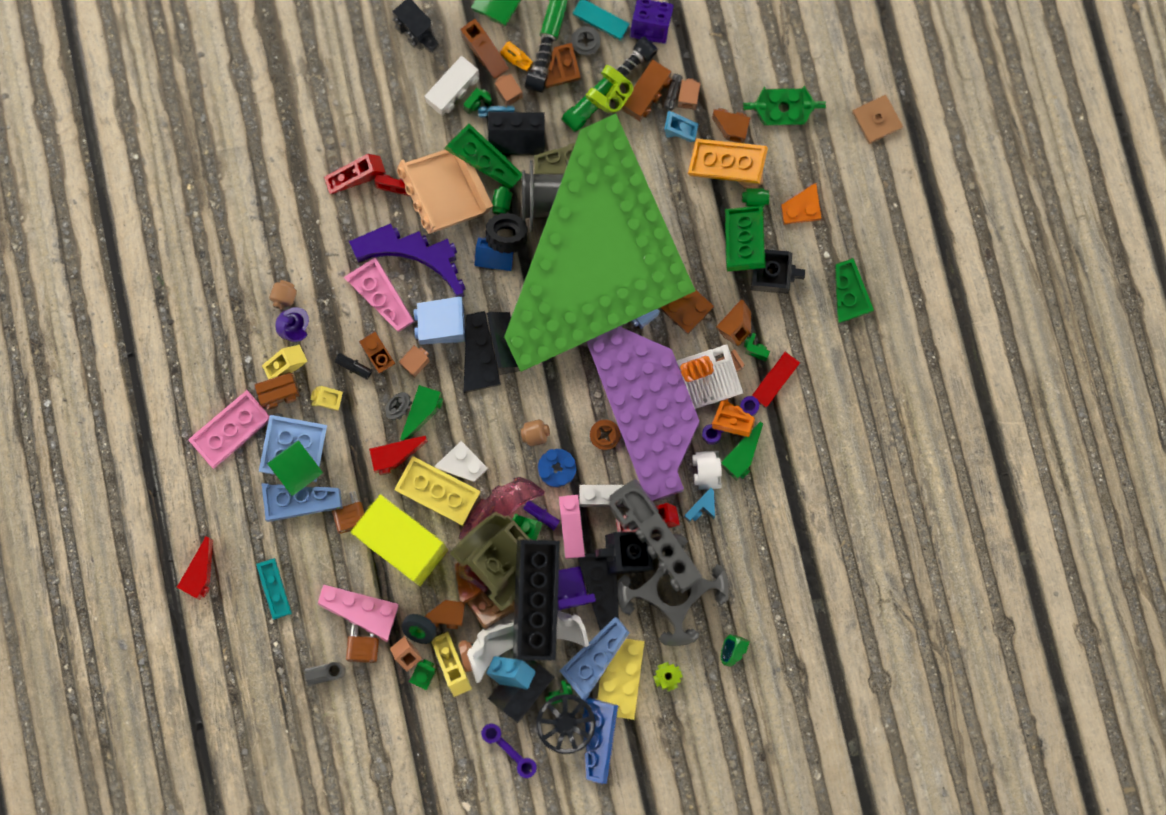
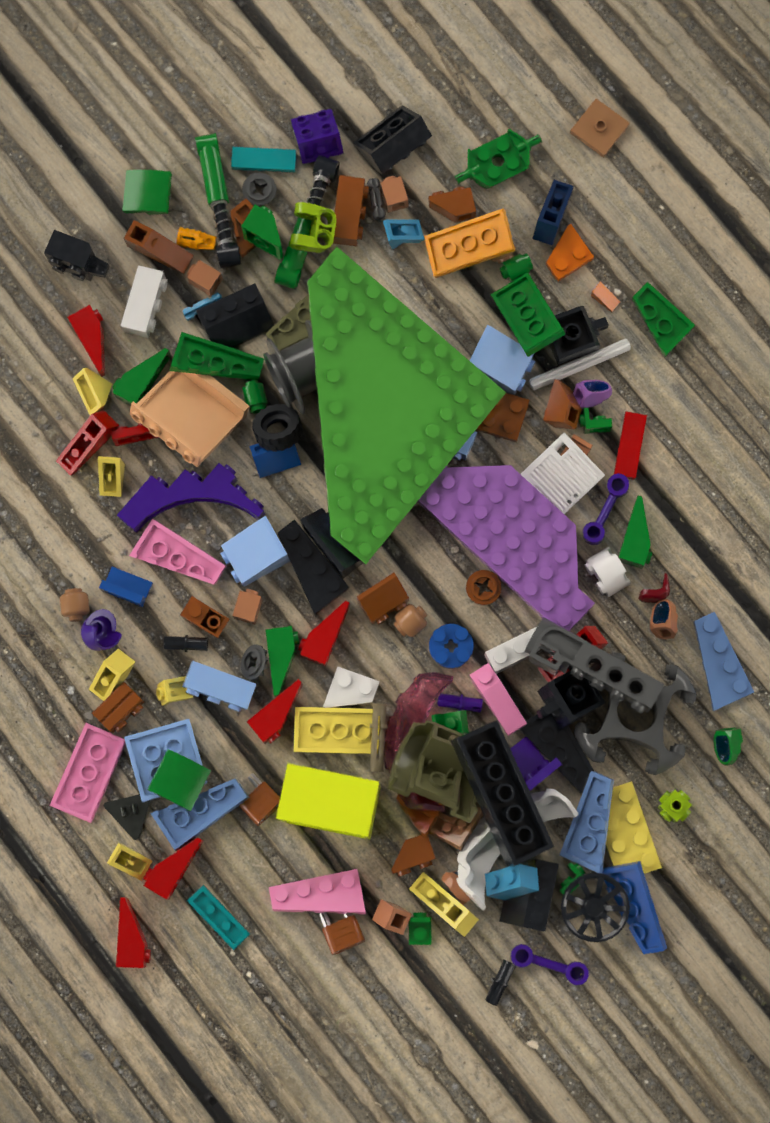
camera: 20 degrees left, 0 degrees up
dark grey piece [305,662,346,686] -> none
black bush [402,614,436,644] -> none
green bracket [463,87,492,114] -> none
orange gear [680,356,714,382] -> none
dark azure slope [683,488,715,522] -> none
orange wing [712,399,755,437] -> none
none -> red slope [67,305,105,377]
none -> light yellow slope [72,368,112,415]
none -> light yellow slope [98,456,125,497]
none -> blue panel [99,567,153,607]
none -> pearl dark grey piece [104,794,151,840]
none -> light yellow slope [107,843,152,881]
none -> green slope [113,348,172,406]
none -> red slope [143,838,204,900]
none -> light blue brick [182,661,256,712]
none -> green slope [241,204,283,260]
none -> red slope [298,601,350,667]
none -> black slope [353,105,432,174]
none -> dark orange slope [357,573,409,625]
none -> dark tan pin [370,703,388,772]
none -> light blue slope [470,325,535,395]
none -> black axle [485,959,517,1006]
none -> white axle [529,339,631,391]
none -> dark blue slope [532,180,574,246]
none -> medium lavender rock [573,379,612,409]
none -> orange piece [591,281,620,312]
none -> dark red hair [638,573,670,603]
none -> nougat rock [650,599,678,639]
none -> medium blue wing [694,612,754,711]

